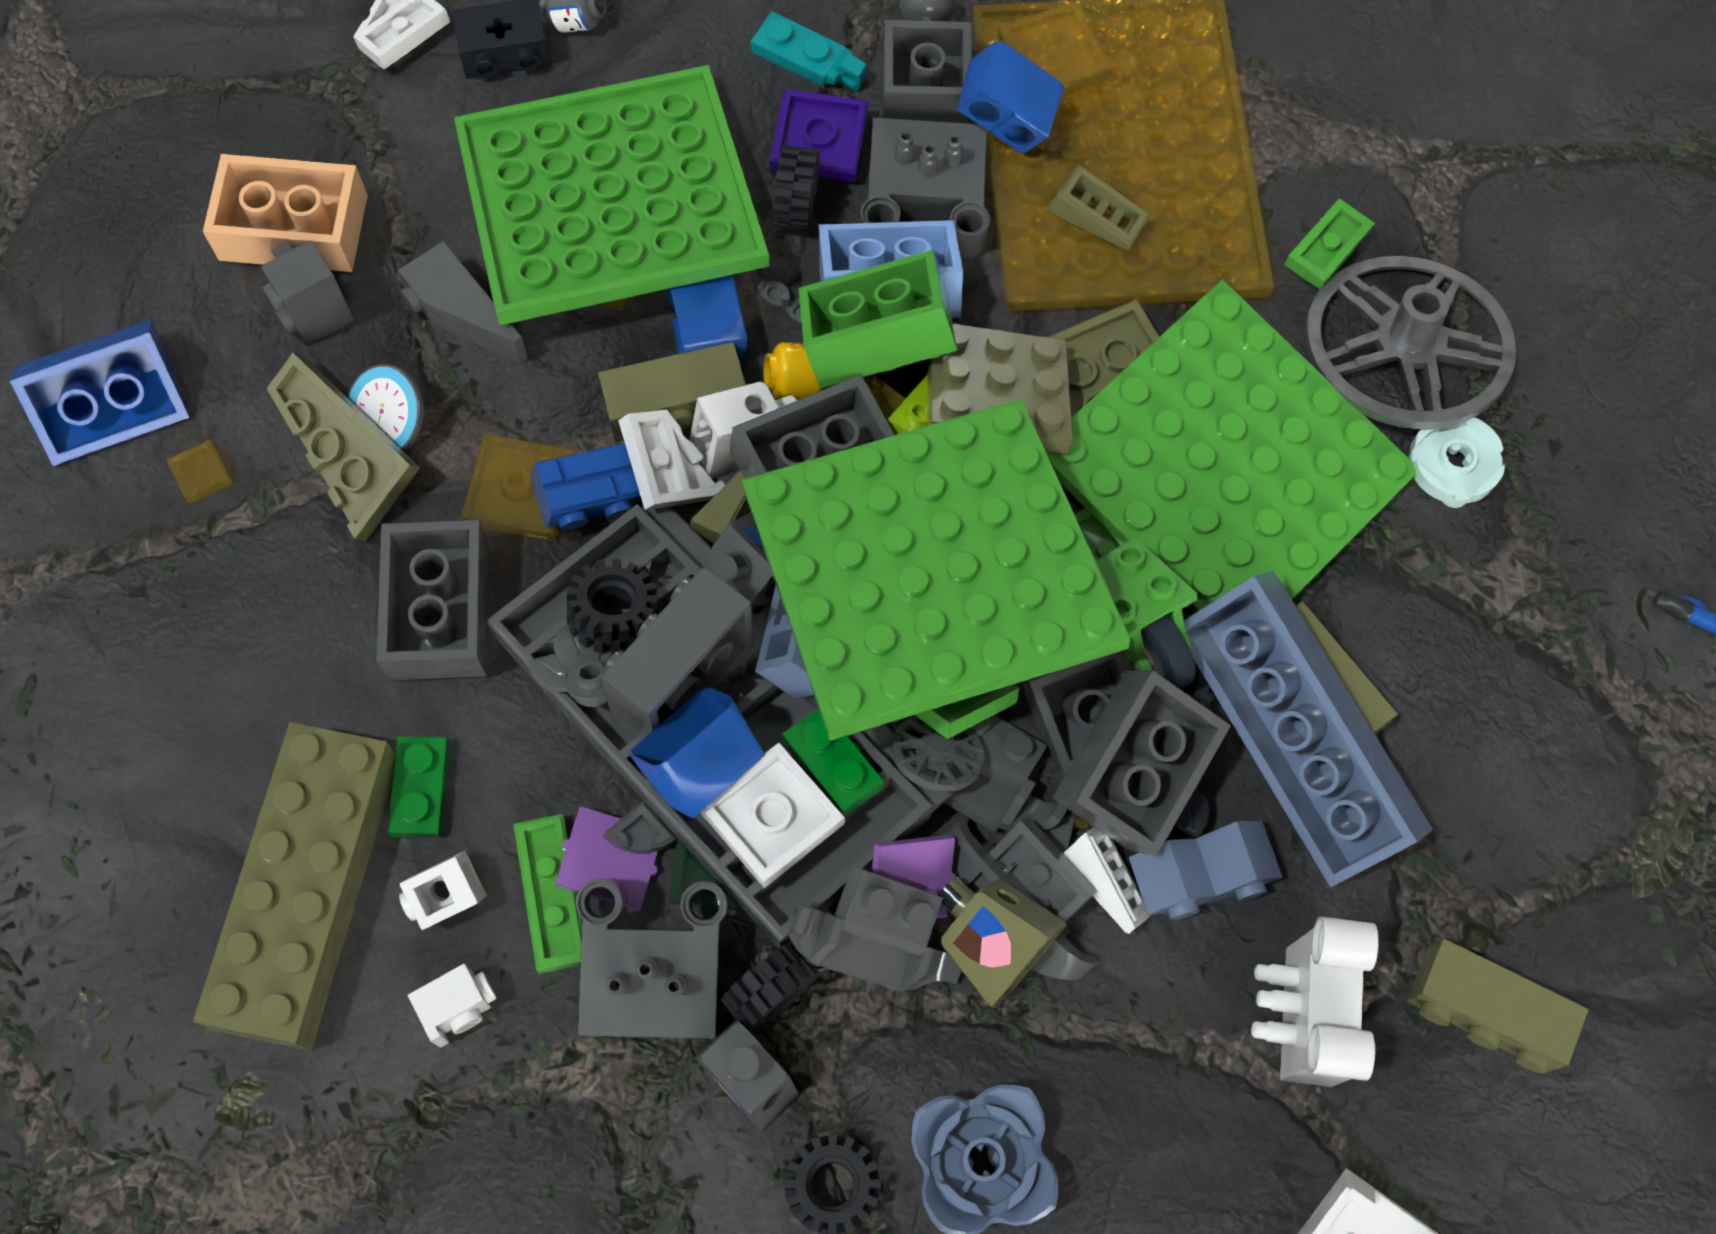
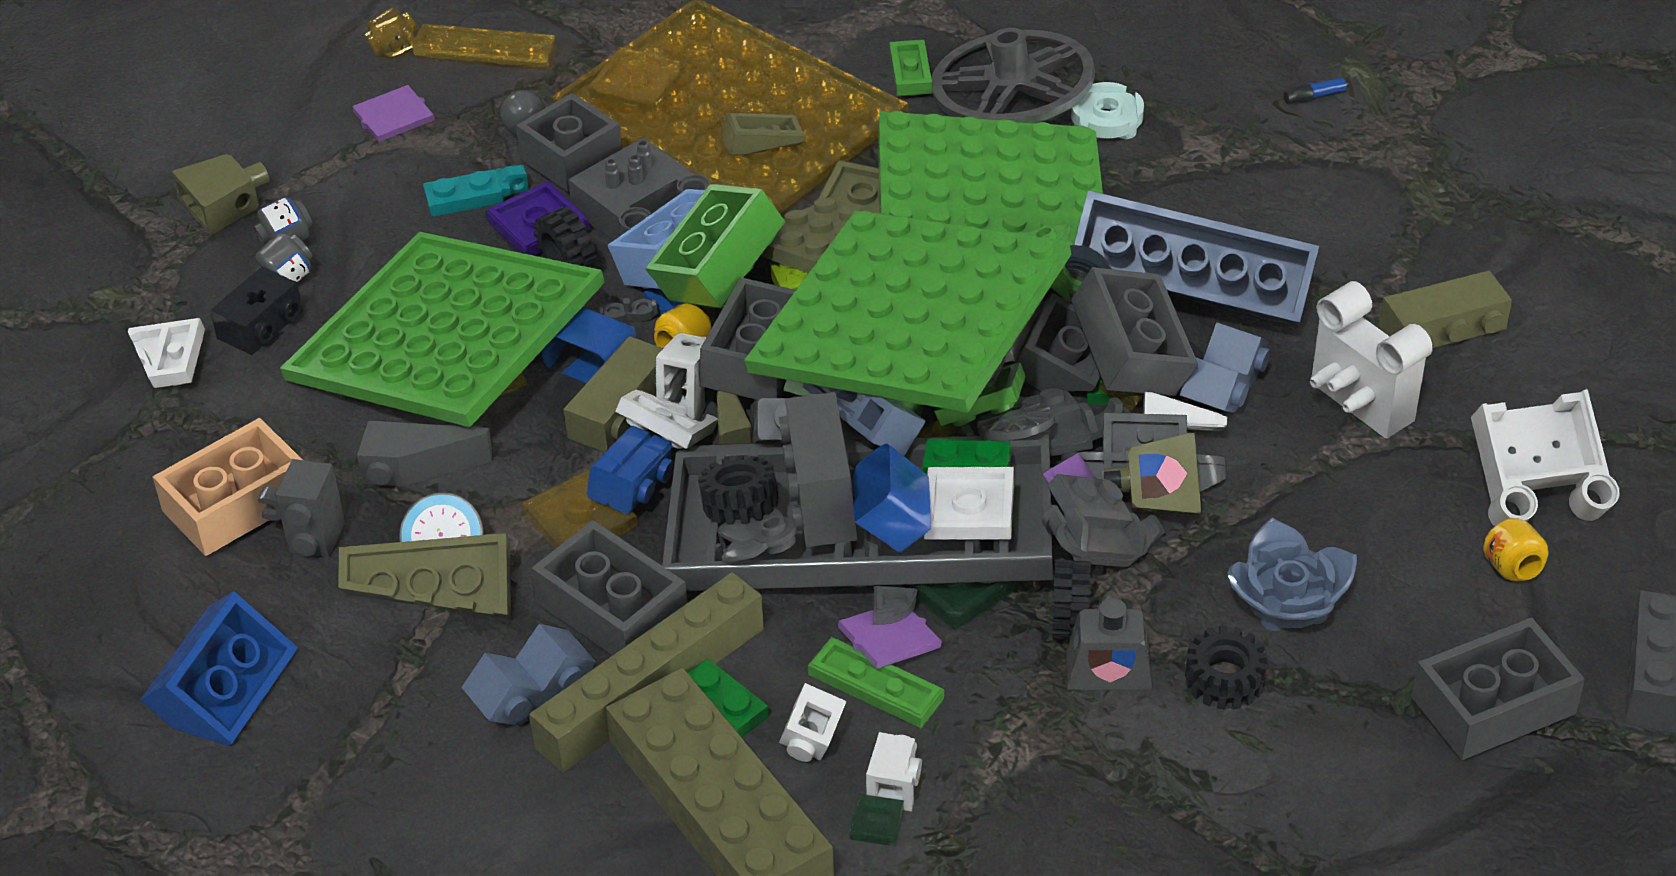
camera: 40 degrees left, 25 degrees down
clear yellow tile [167,440,233,504] -> none
dark grey piece [576,879,730,1039] -> none
blue piece [957,42,1064,154] -> none
none -> sand blue brick [461,624,596,726]
none -> olive brick [529,572,764,773]
none -> clear green tile [849,793,904,847]

